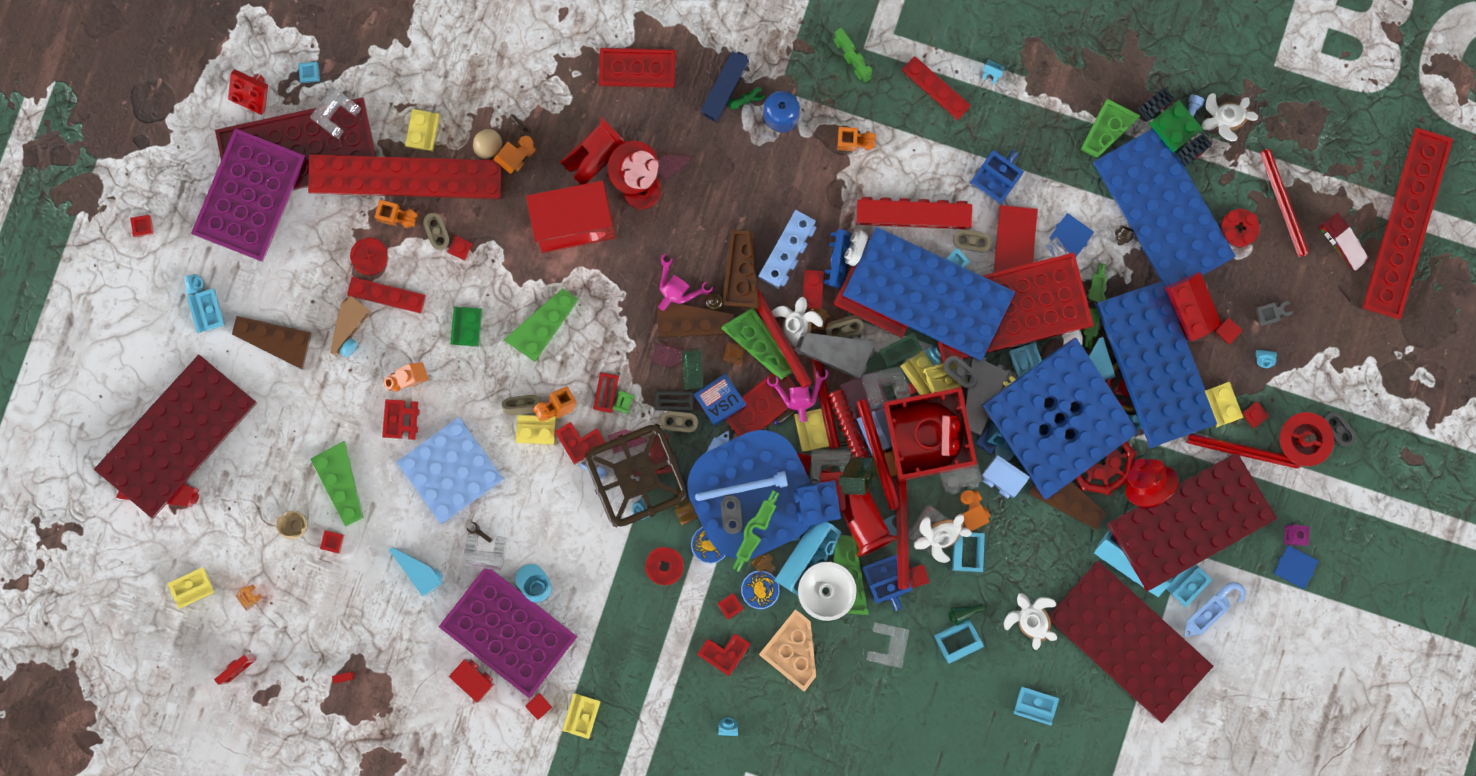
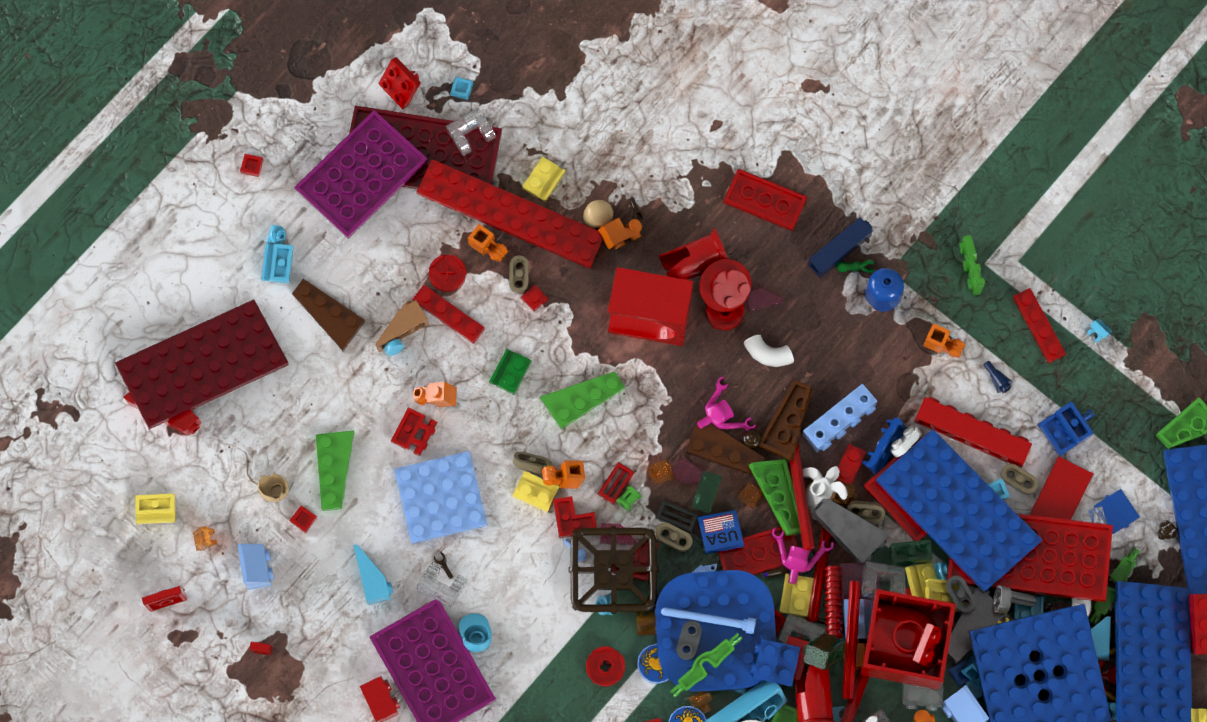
camera: 20 degrees right, 10 degrees down
none -> light blue slope [237,544,274,590]
none -> clear orange tile [648,459,673,485]
none -> white cylinder [744,335,794,367]
none -> dark blue cone [983,361,1013,393]
none -> light grey piece [993,585,1036,614]

